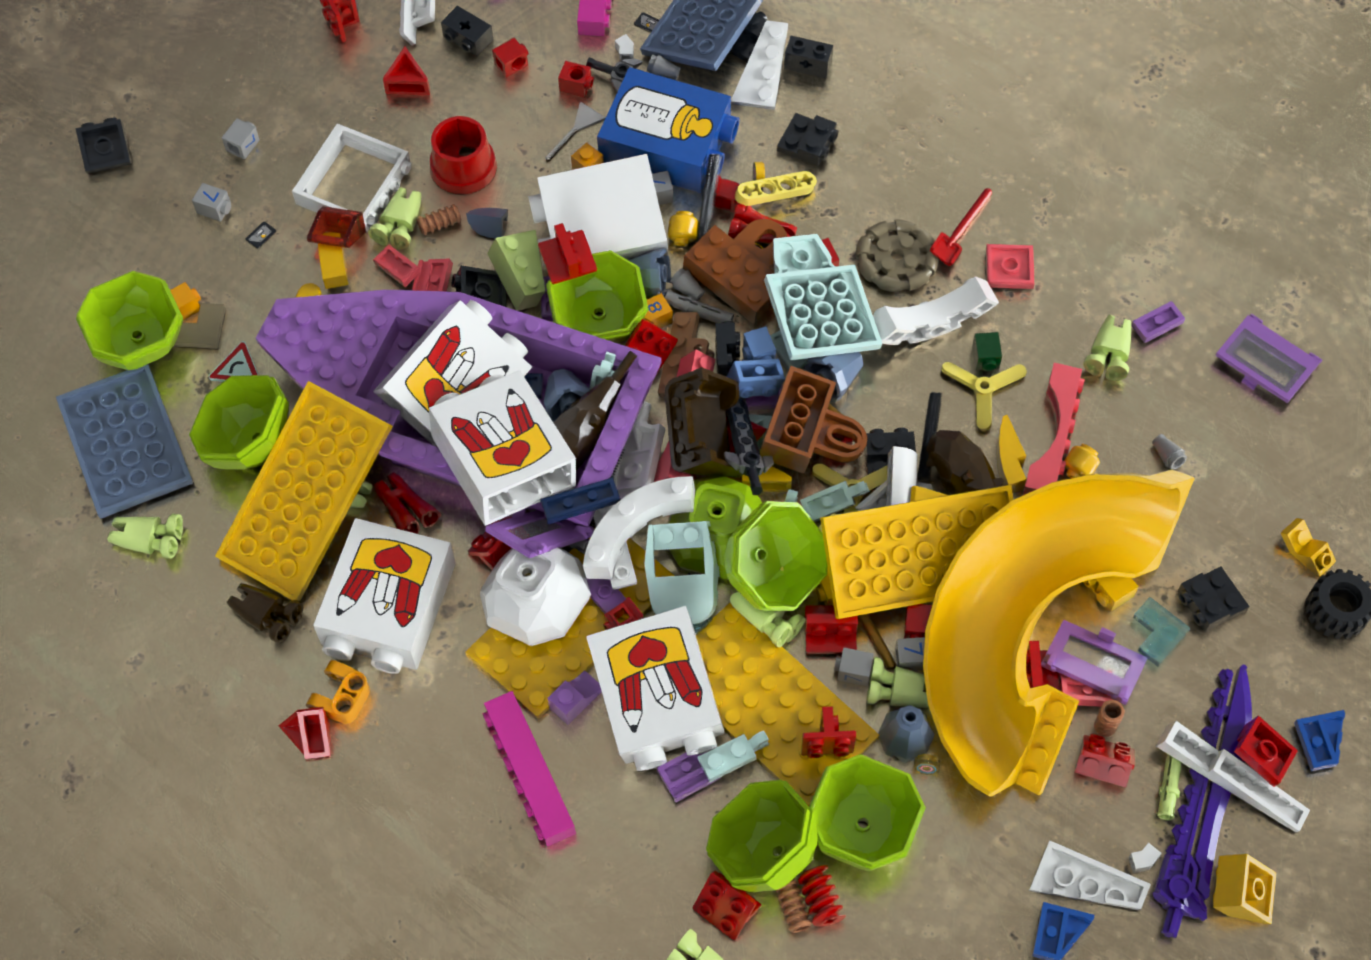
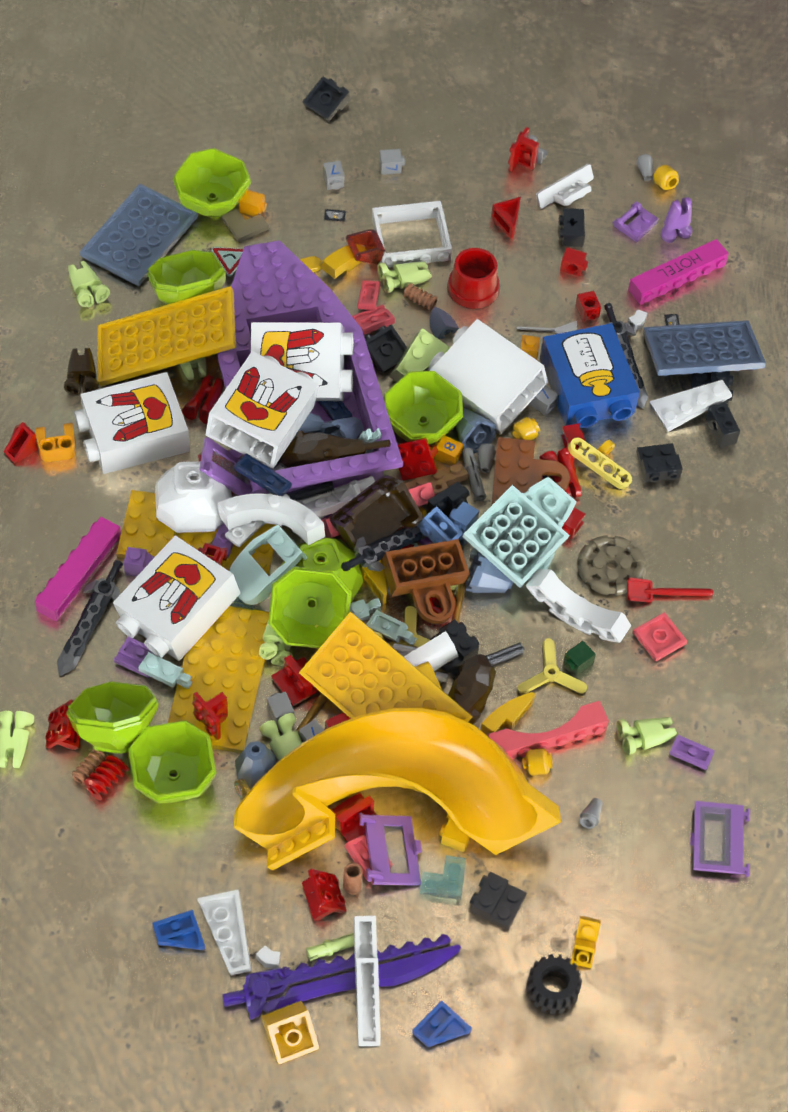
camera: 50 degrees right, 5 degrees down
red bracket [538,223,597,285] -> none
light grey cone [647,54,681,80] -> none
black axle [695,154,722,244] -> none
red plate [1234,715,1298,787] -> none
none -> sword [57,560,123,676]

